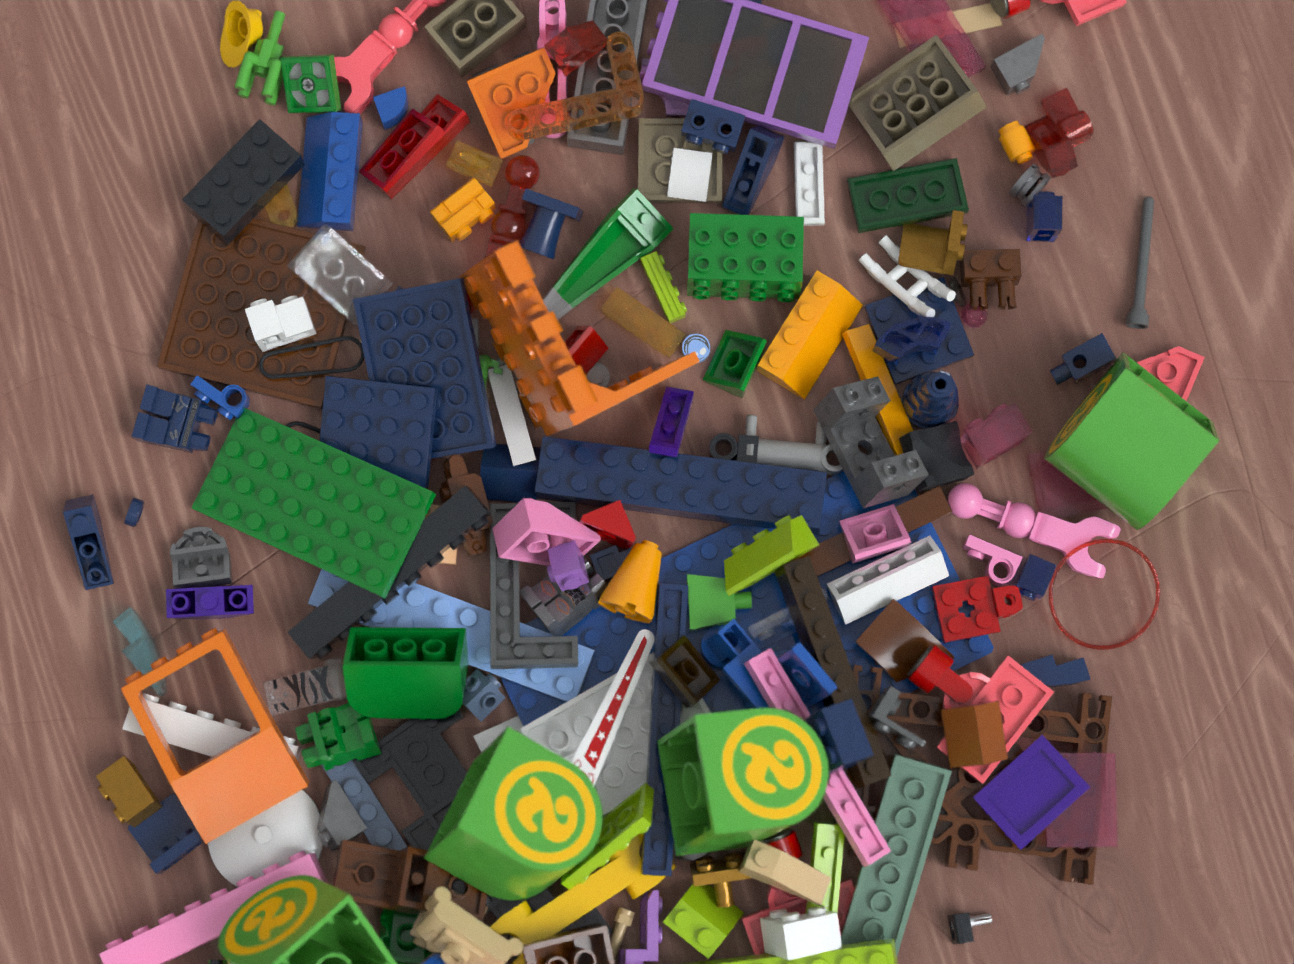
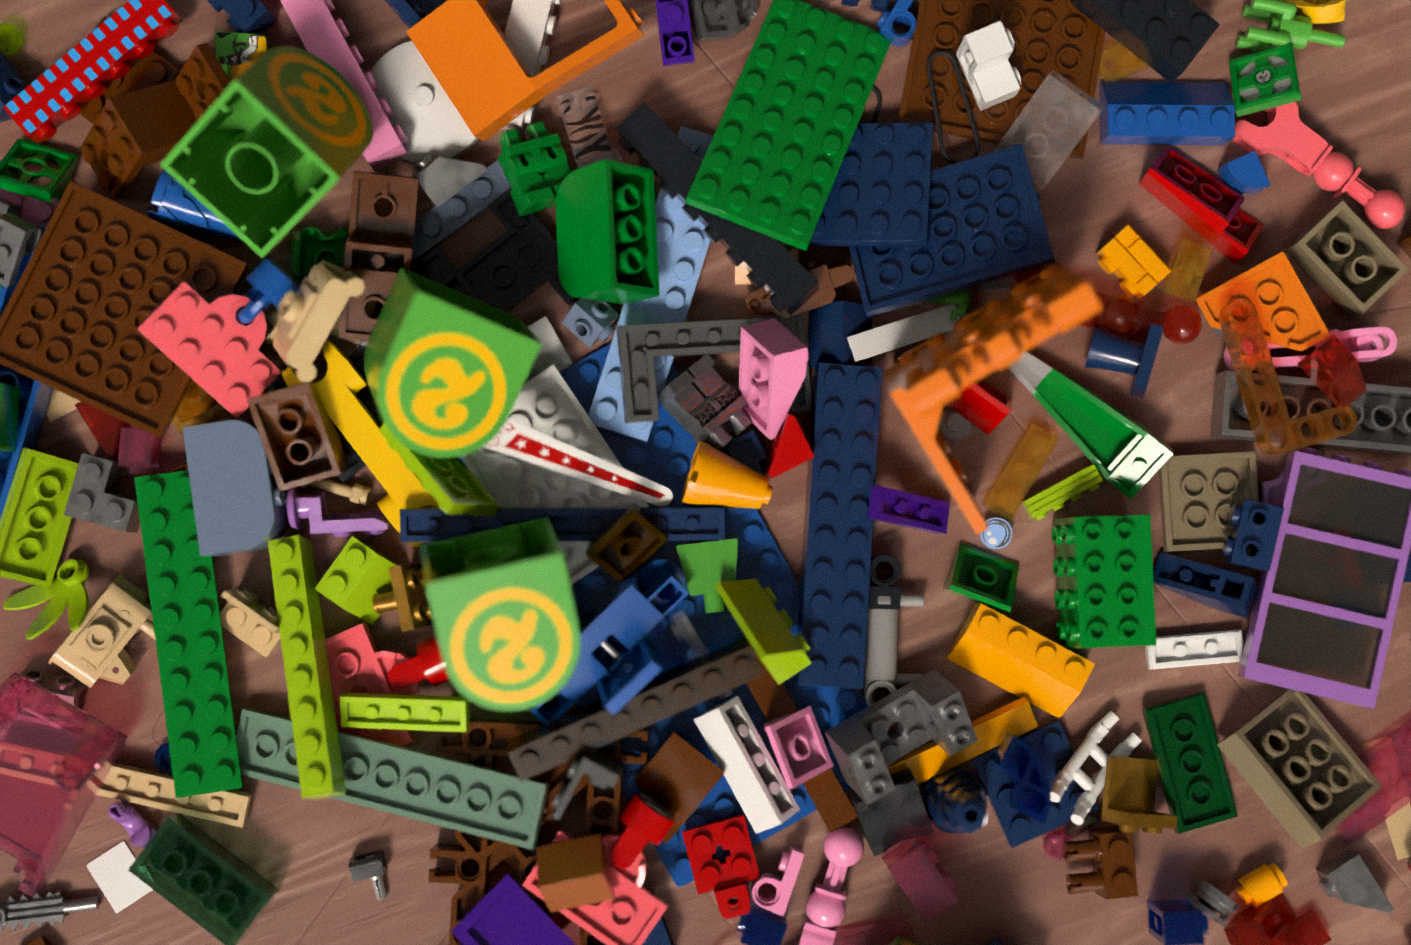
camera: 80 degrees right, 5 degrees up
medium lavender brick [547,540,589,591] -> none
white sticker [667,148,713,202] -> none
tan slope [739,840,831,905] -> none
bright pink plate [744,648,891,867] -> none
white brick [760,906,842,960] -> none
dark blue brick [803,699,874,775] -> none

